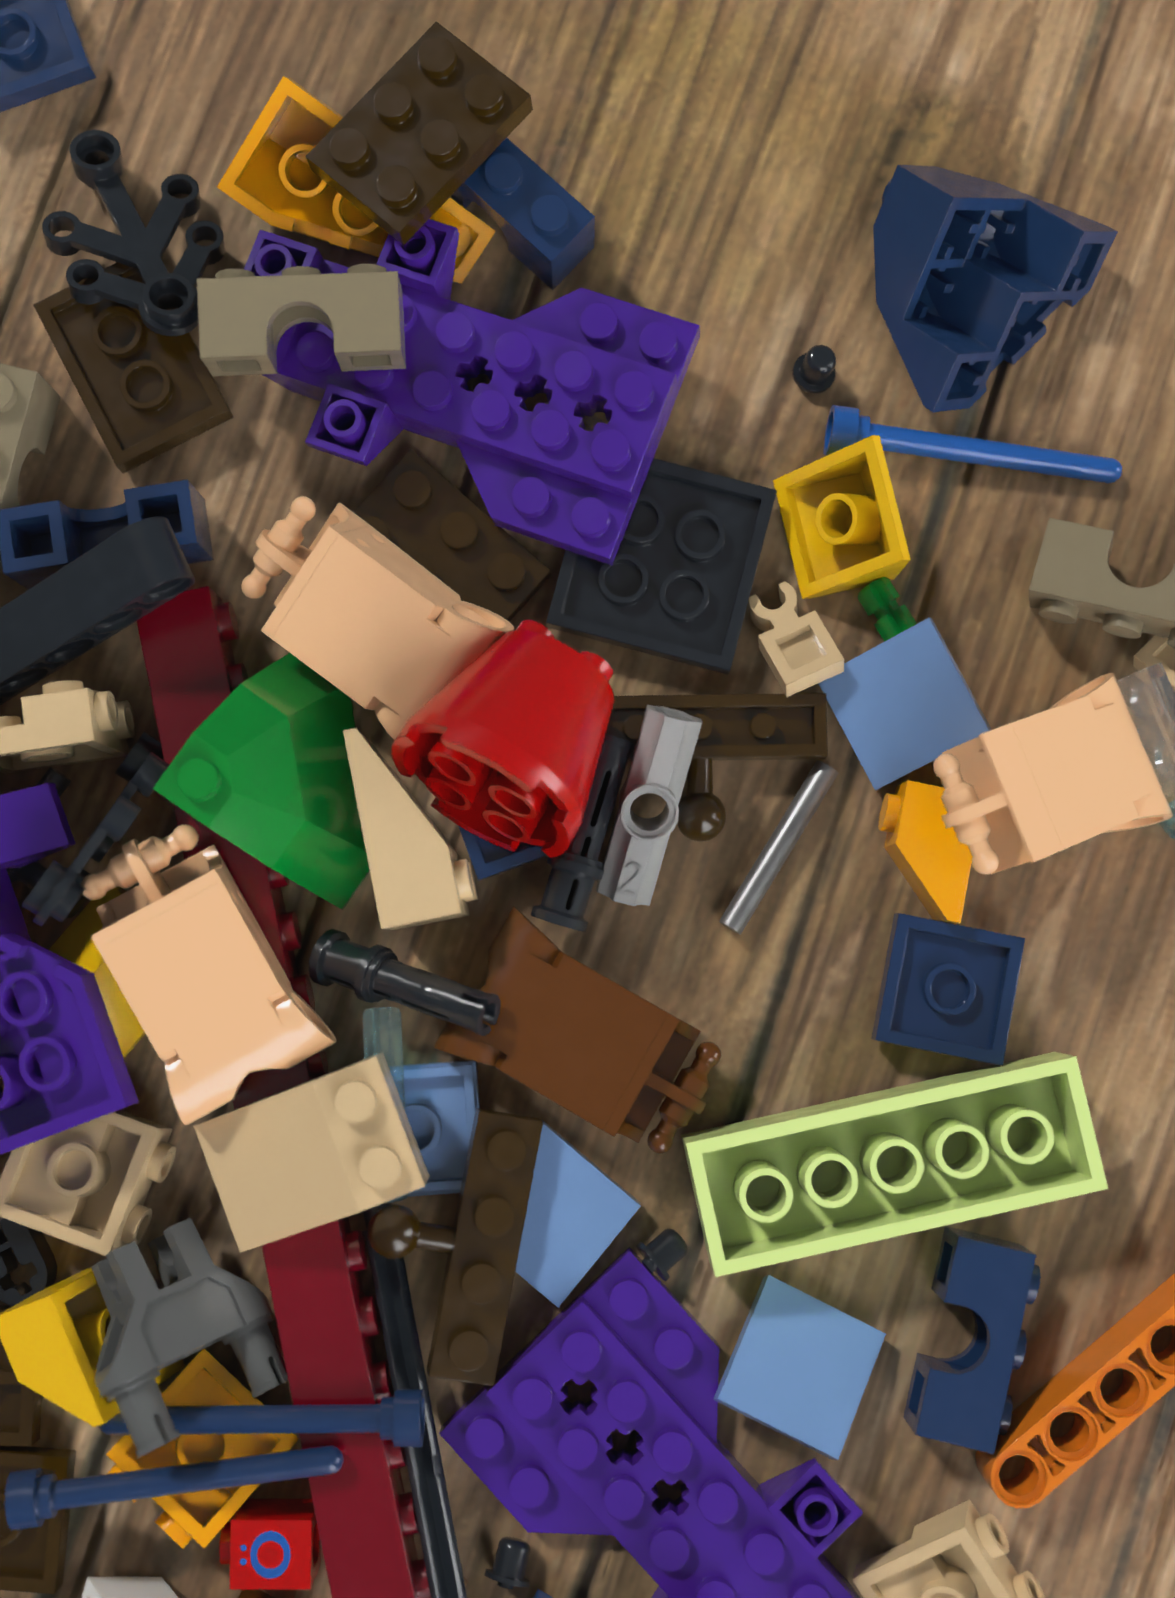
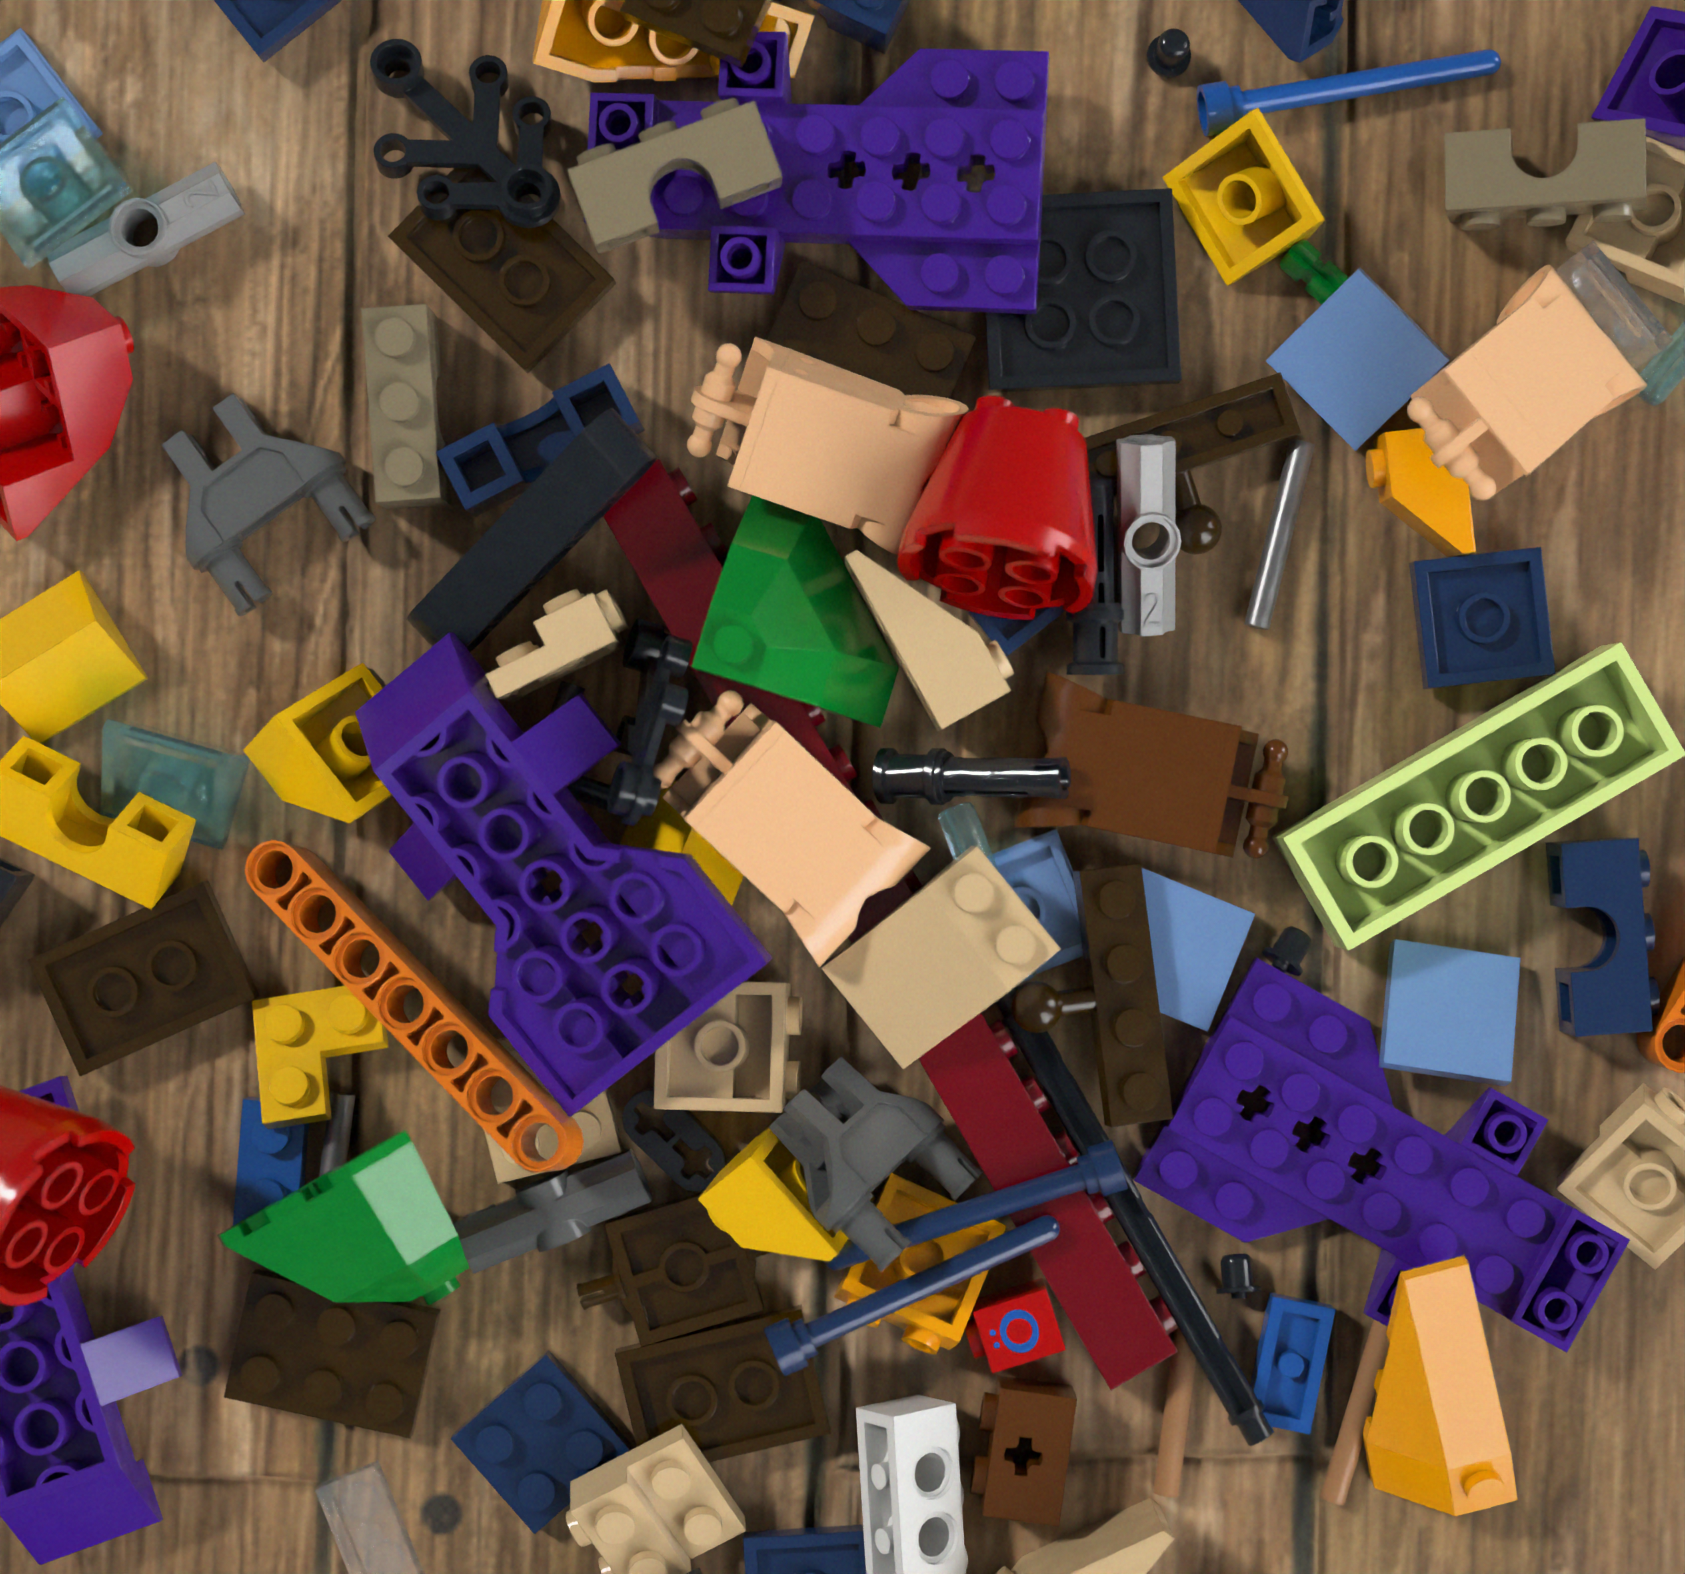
camera: 10 degrees left, 5 degrees up
tan plate [749,581,844,697] -> none

